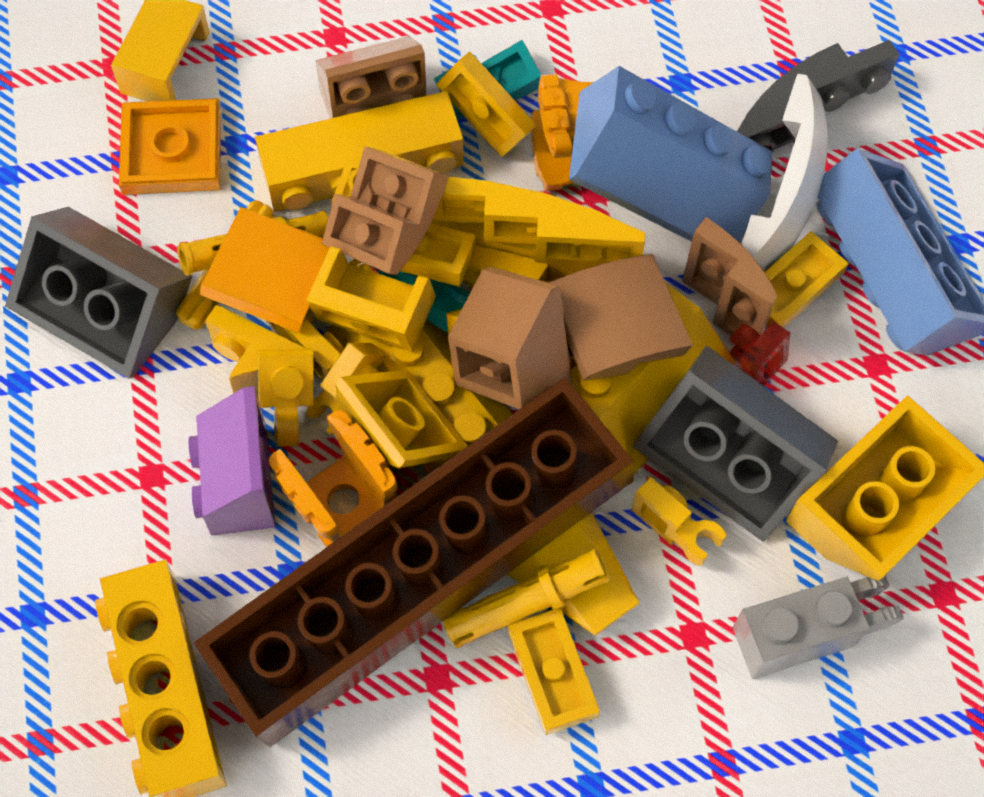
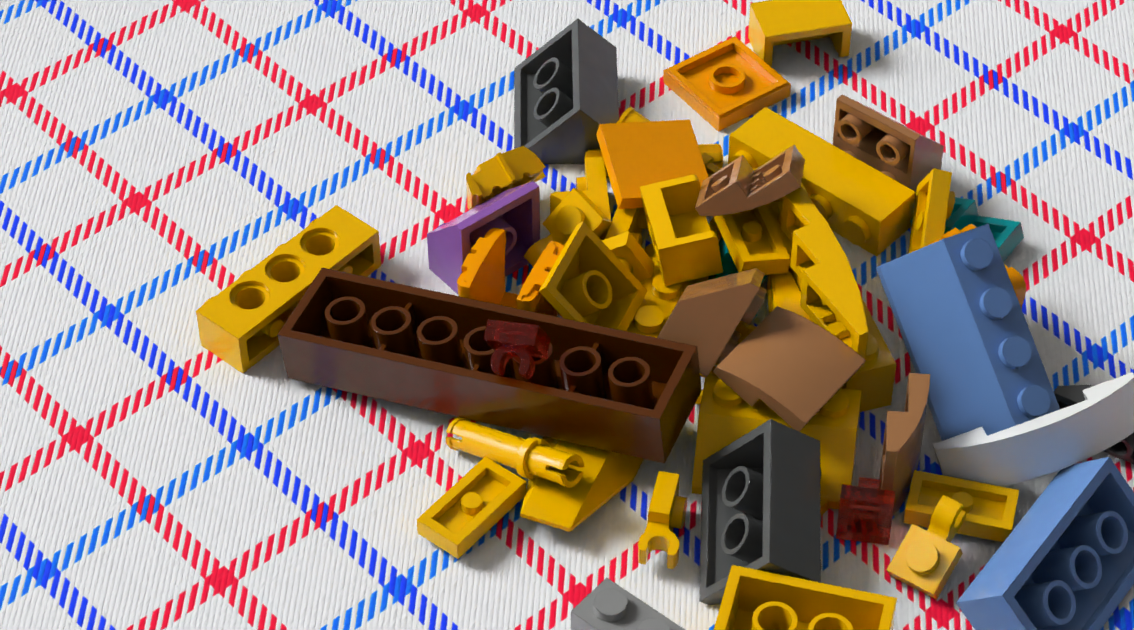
camera: 60 degrees right, 20 degrees down
none -> yellow piece [466,146,546,210]
none -> clear red tile [484,319,551,379]
none -> yellow plate [886,495,967,600]

